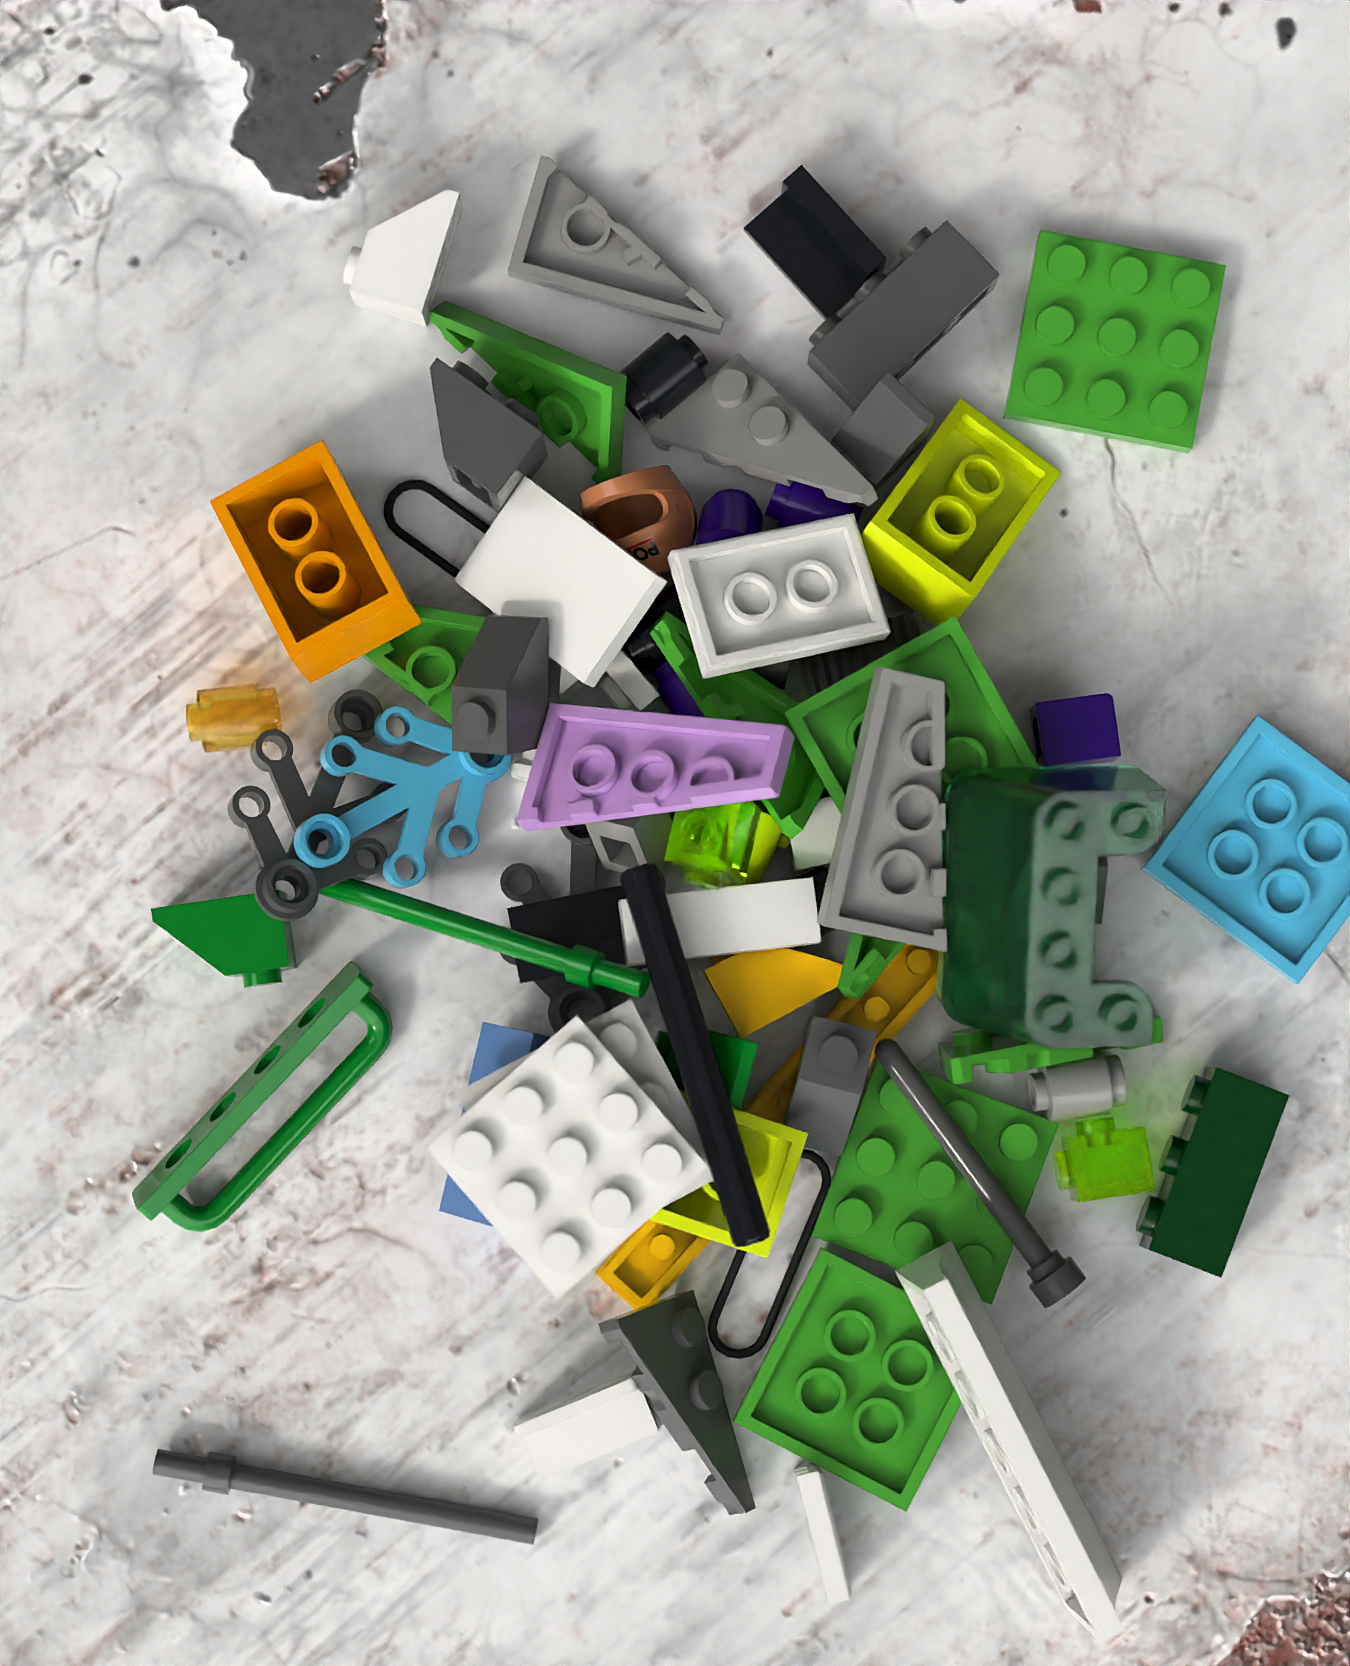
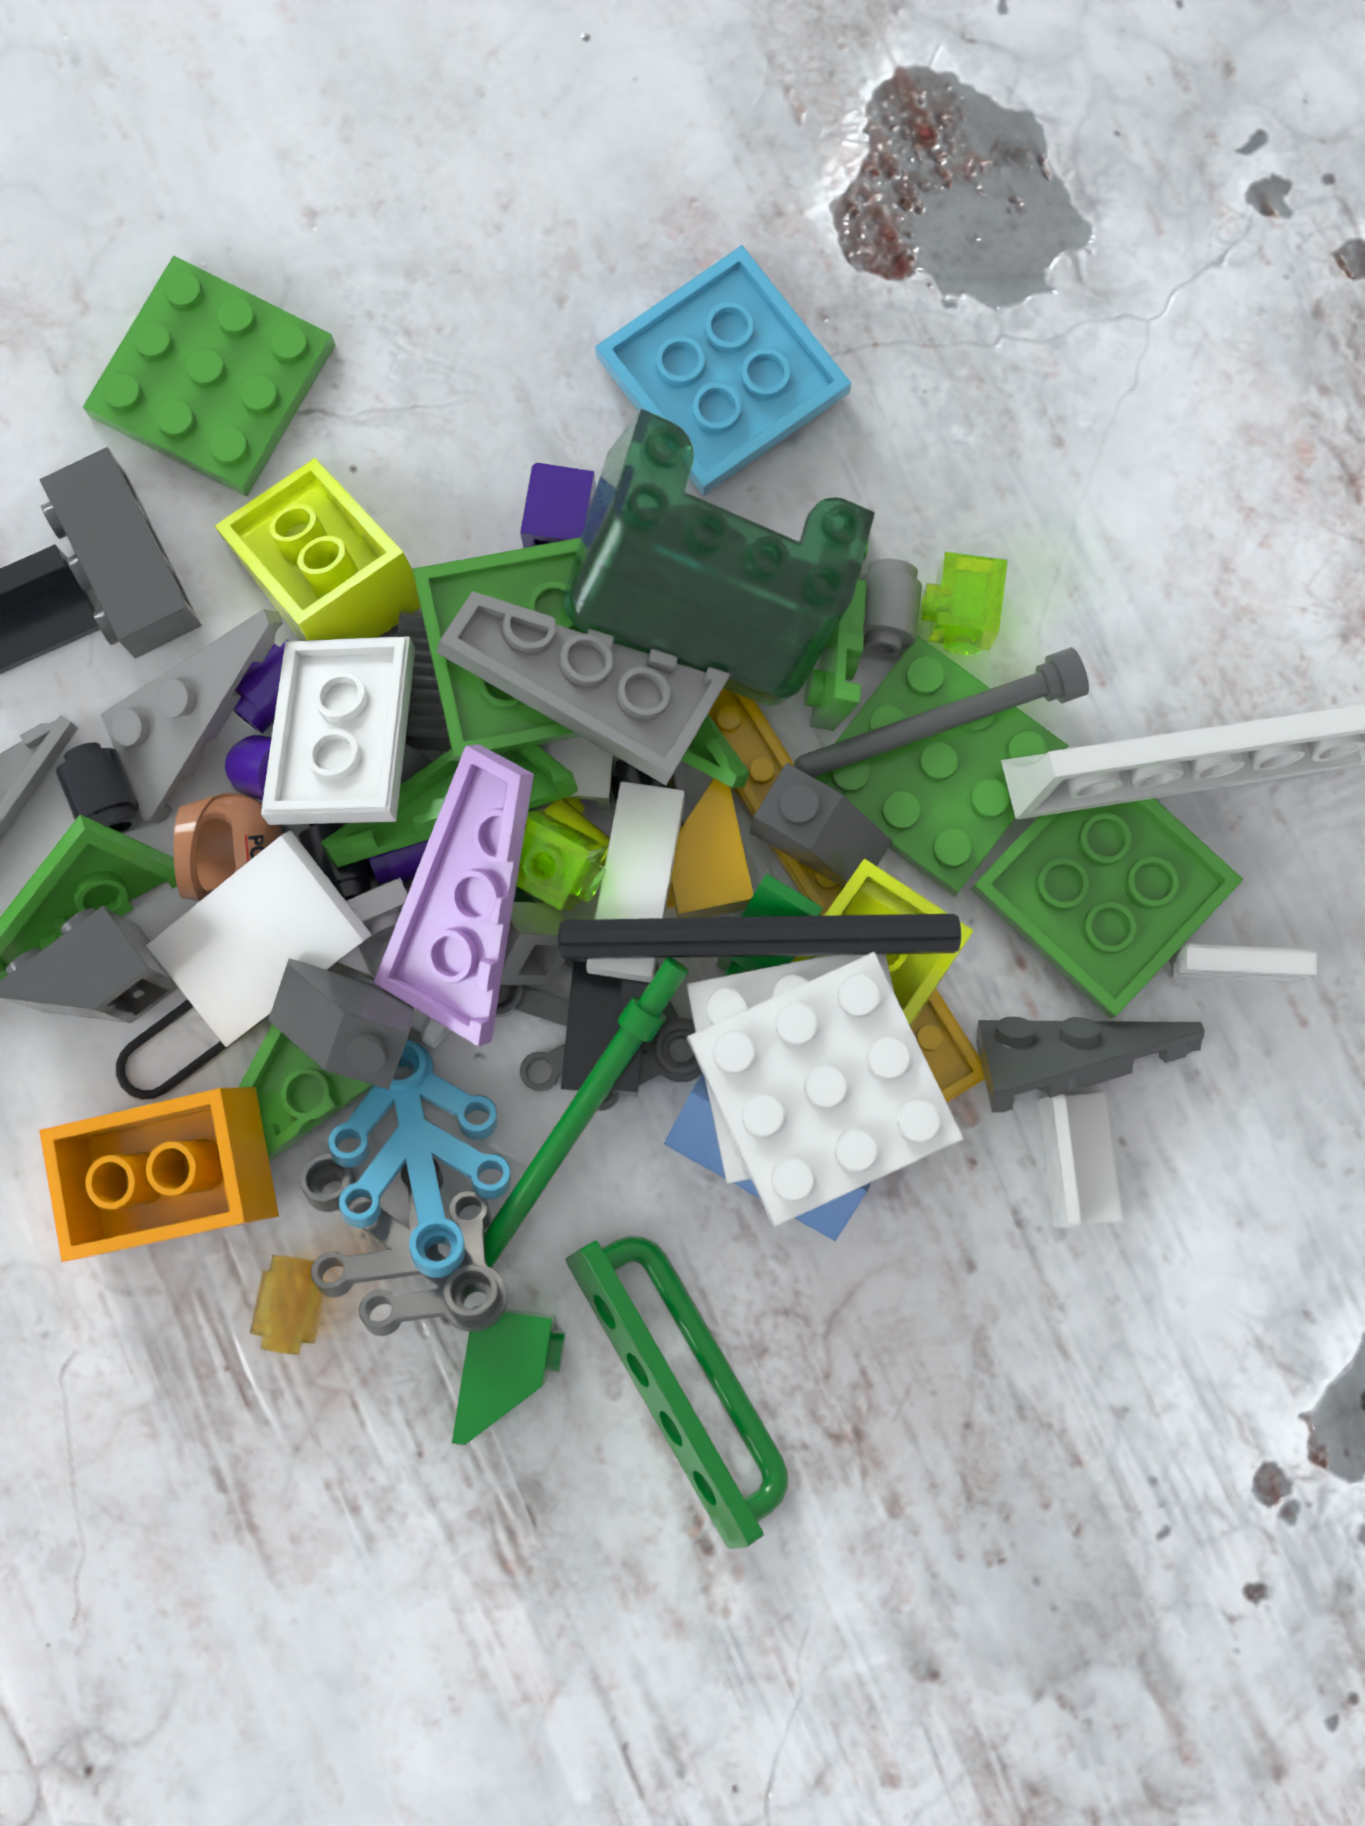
camera: 75 degrees left, 5 degrees down
dark grey bar [153,1449,538,1545] -> none
black piece [707,1149,832,1359] -> none
dark grey slope [830,372,936,492] -> none
dark green brick [1136,1067,1289,1278] -> none

